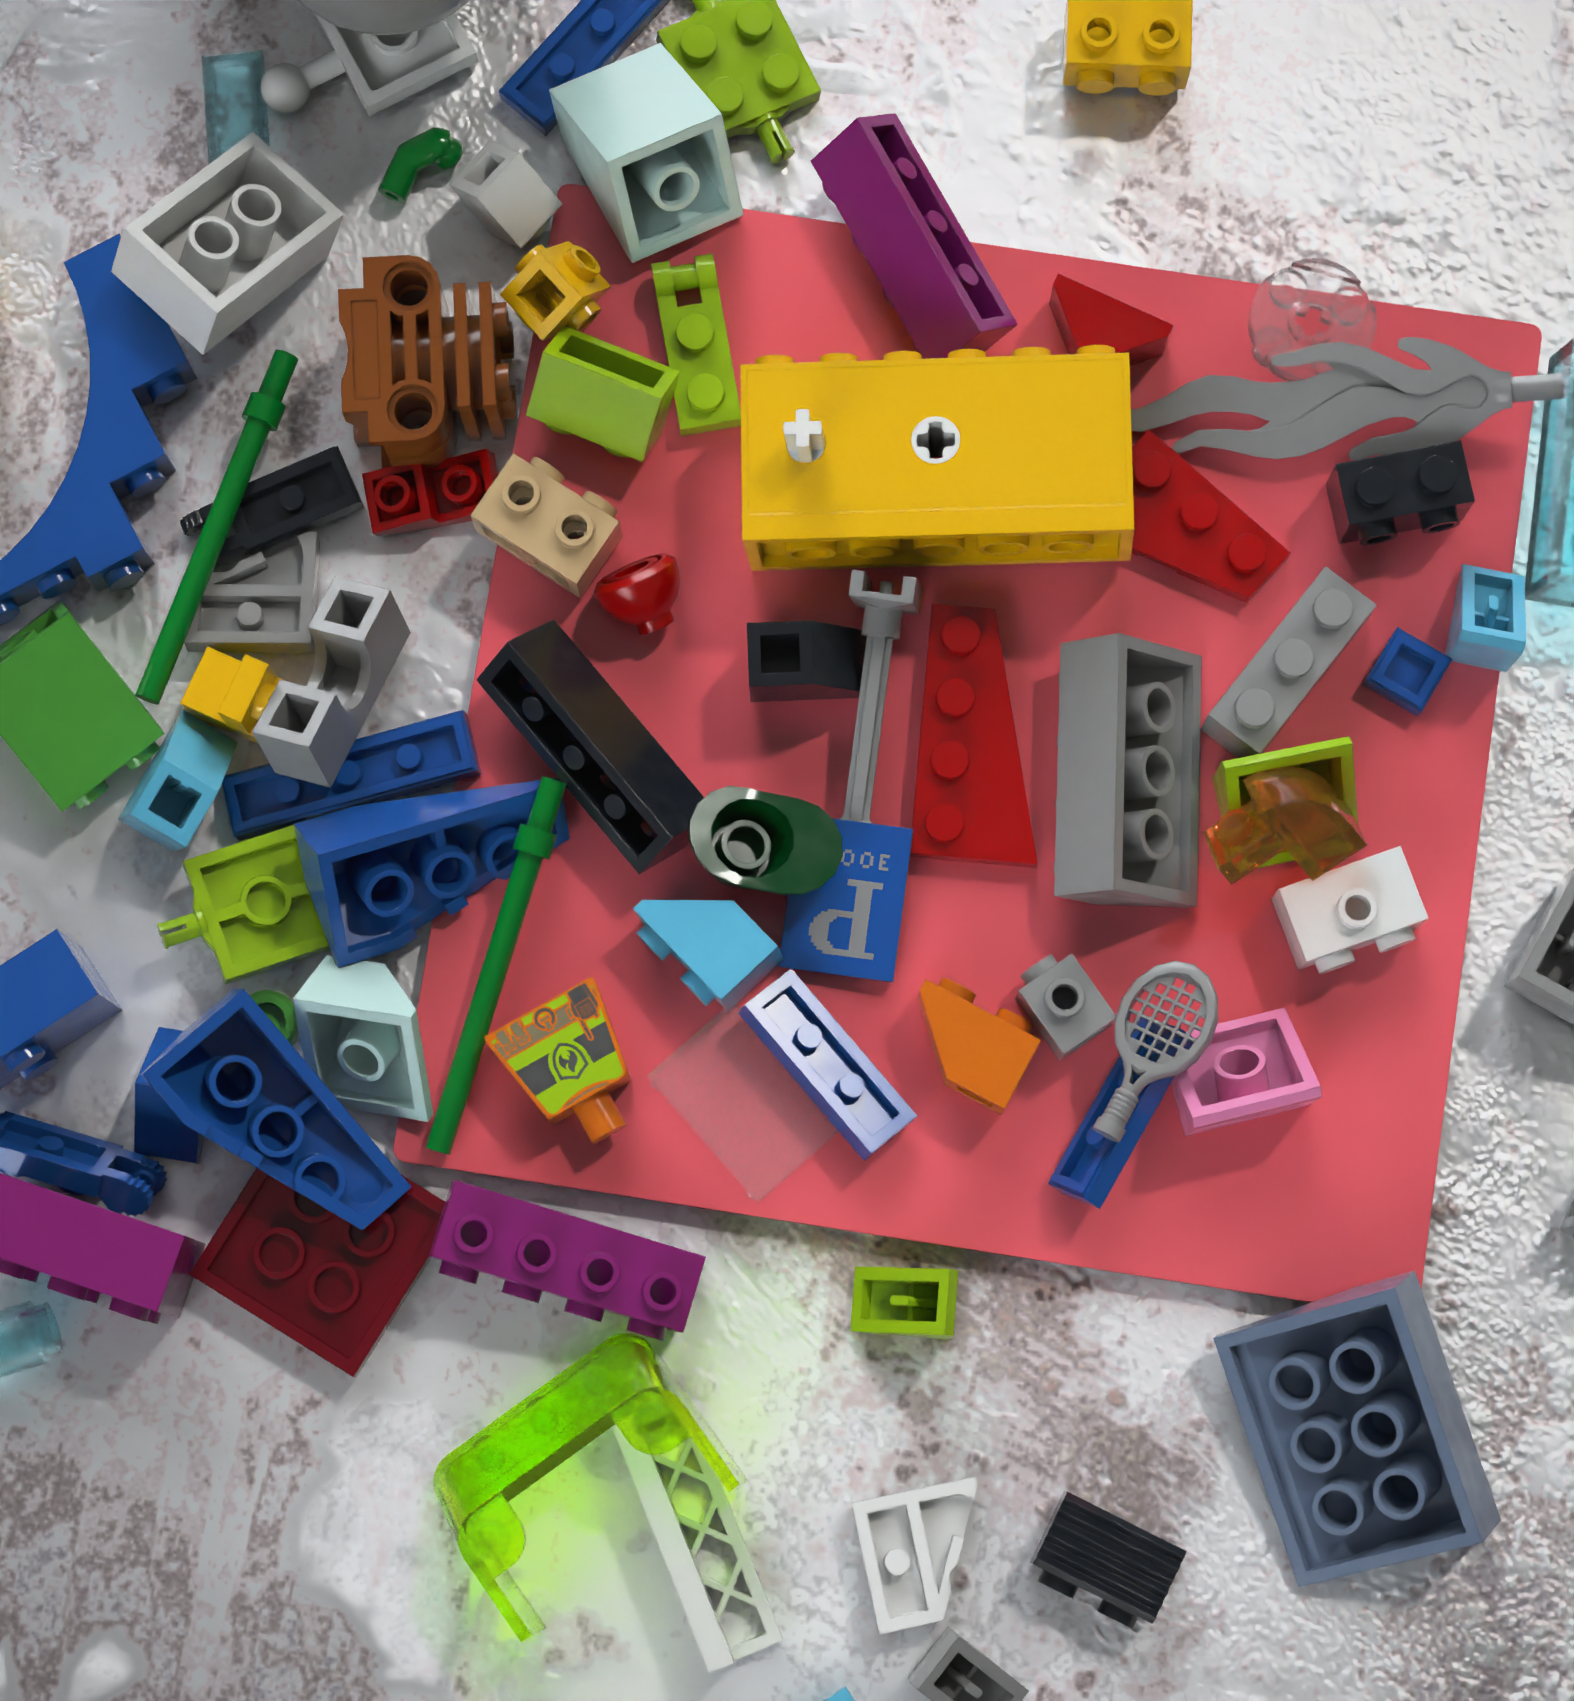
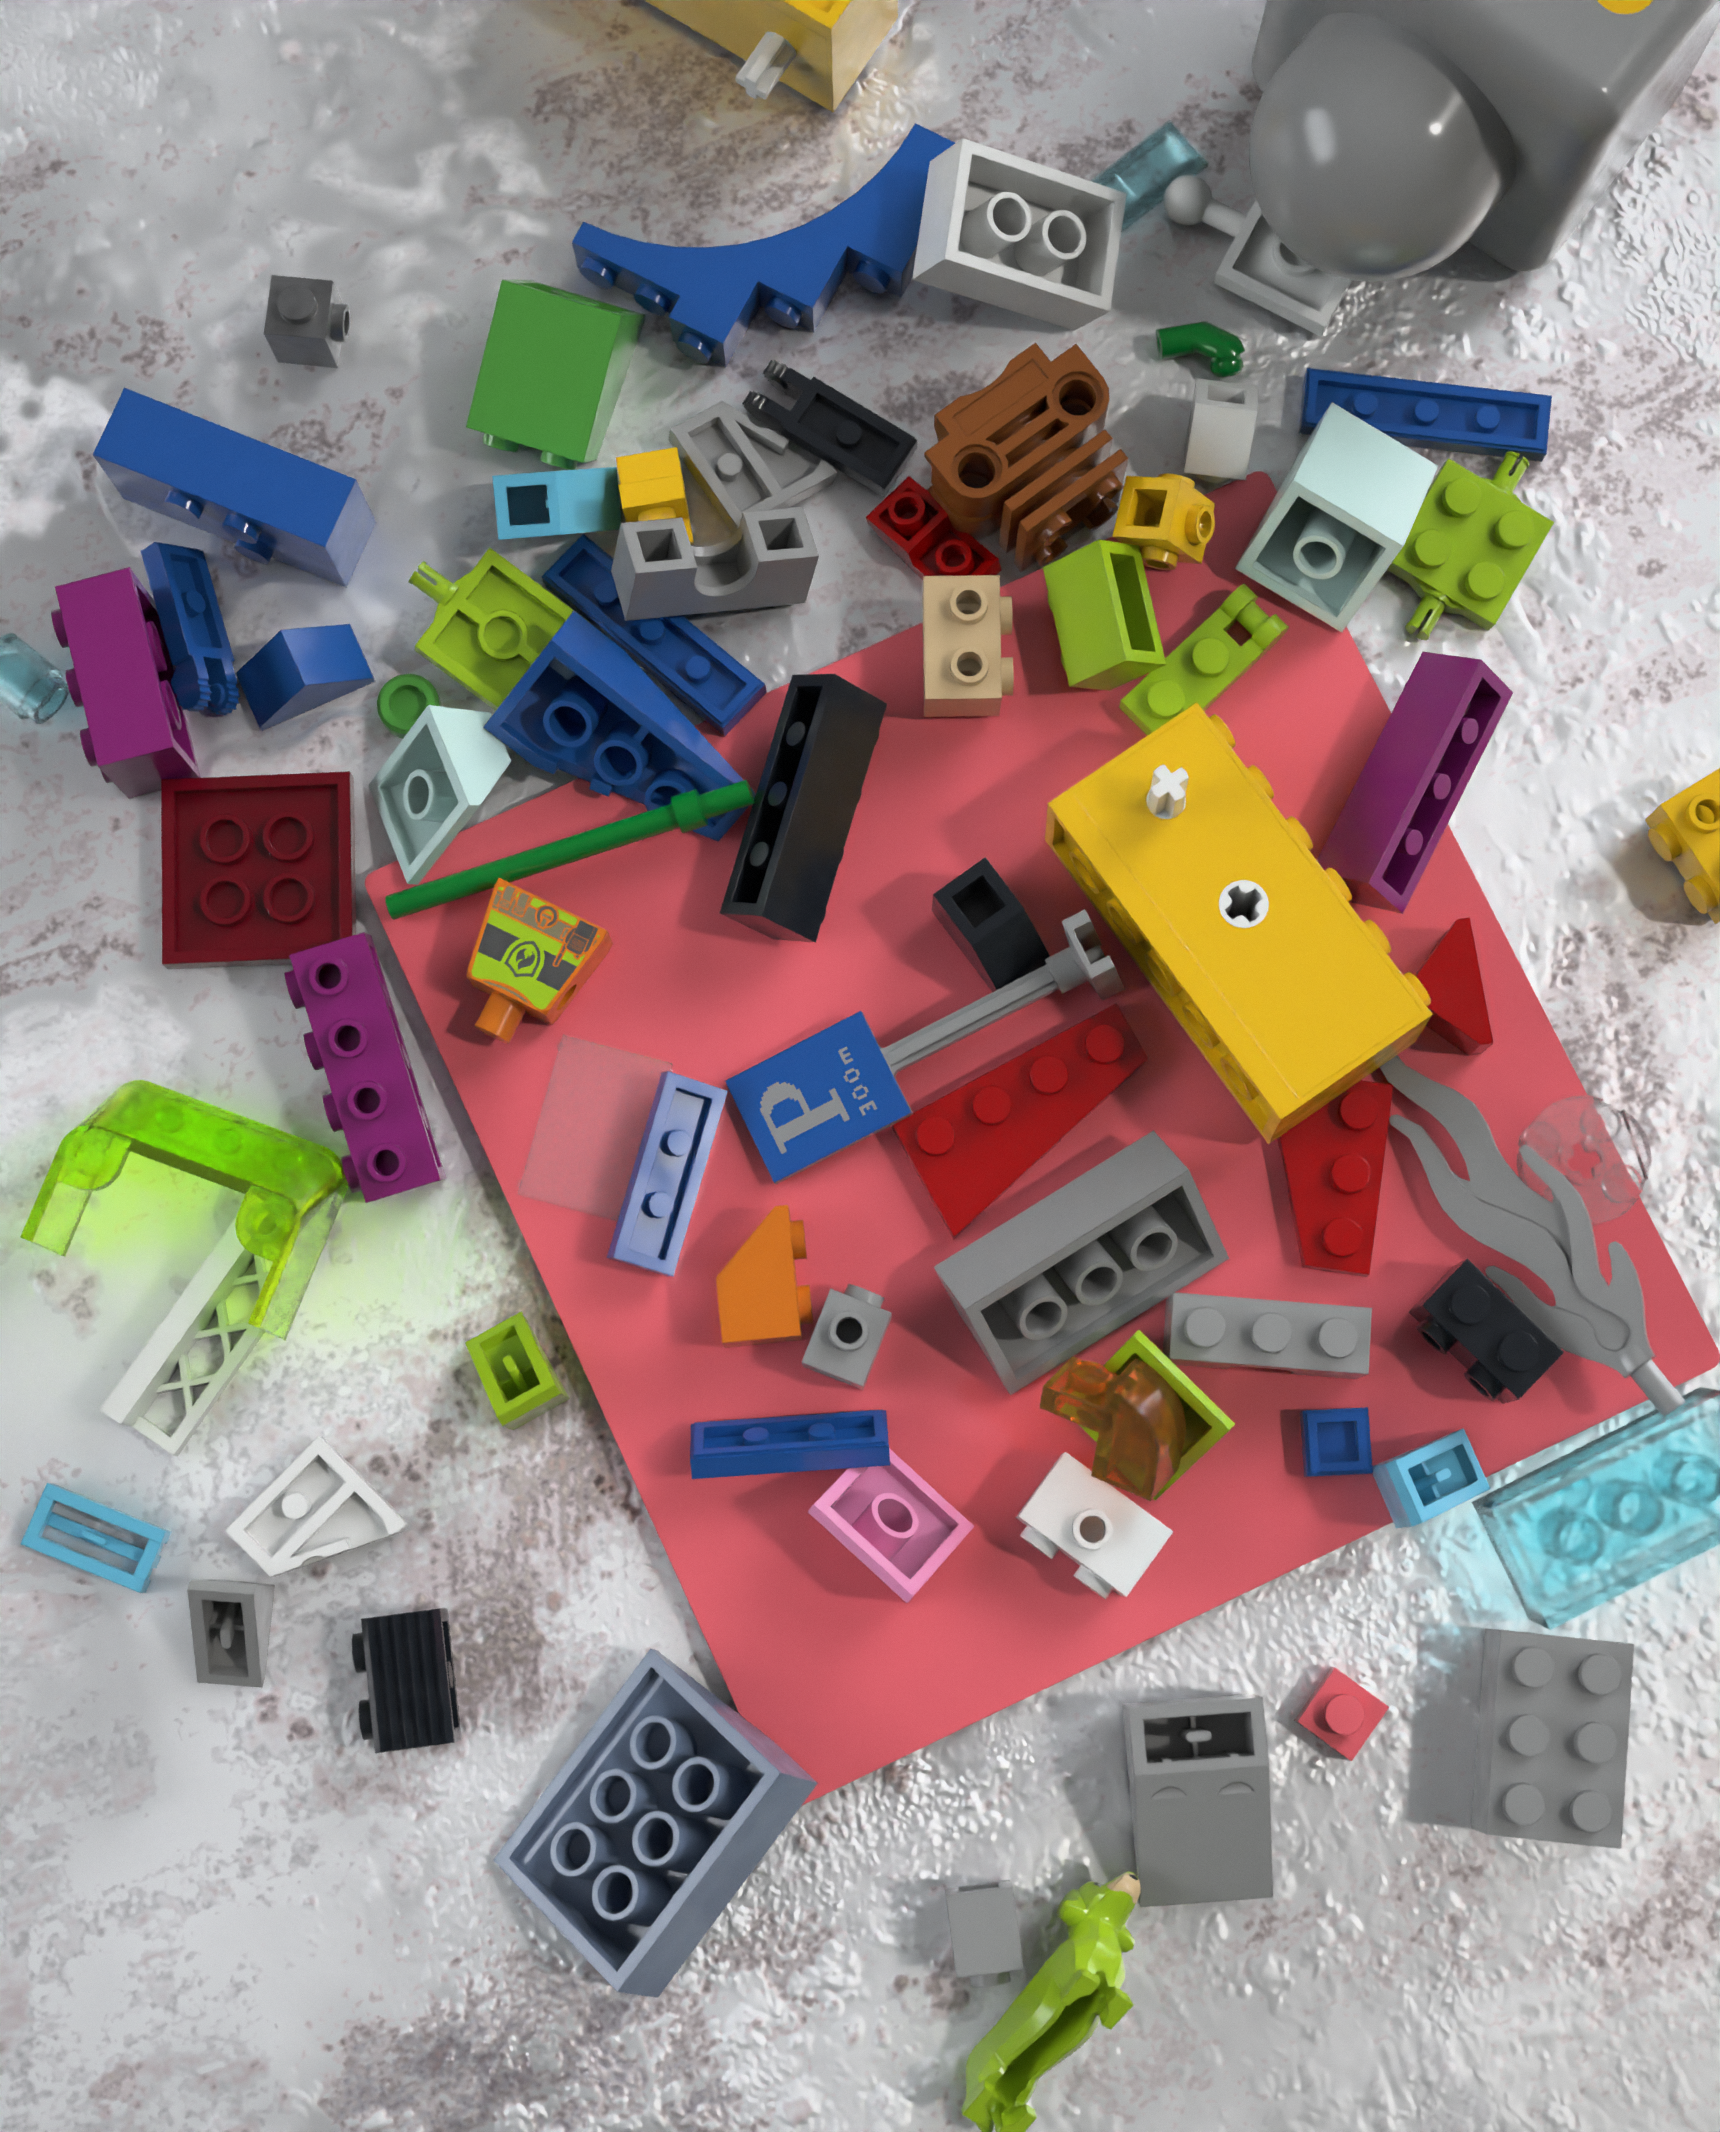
camera: 55 degrees right, 0 degrees up
green bar [135,349,298,705] -> none
blue wedge [141,989,411,1230] -> none
red brick [593,553,680,635] -> none
medium azure slope [633,900,784,1012] -> none
dark green piece [689,786,843,895] -> none
light grey piece [1092,961,1219,1143] -> none

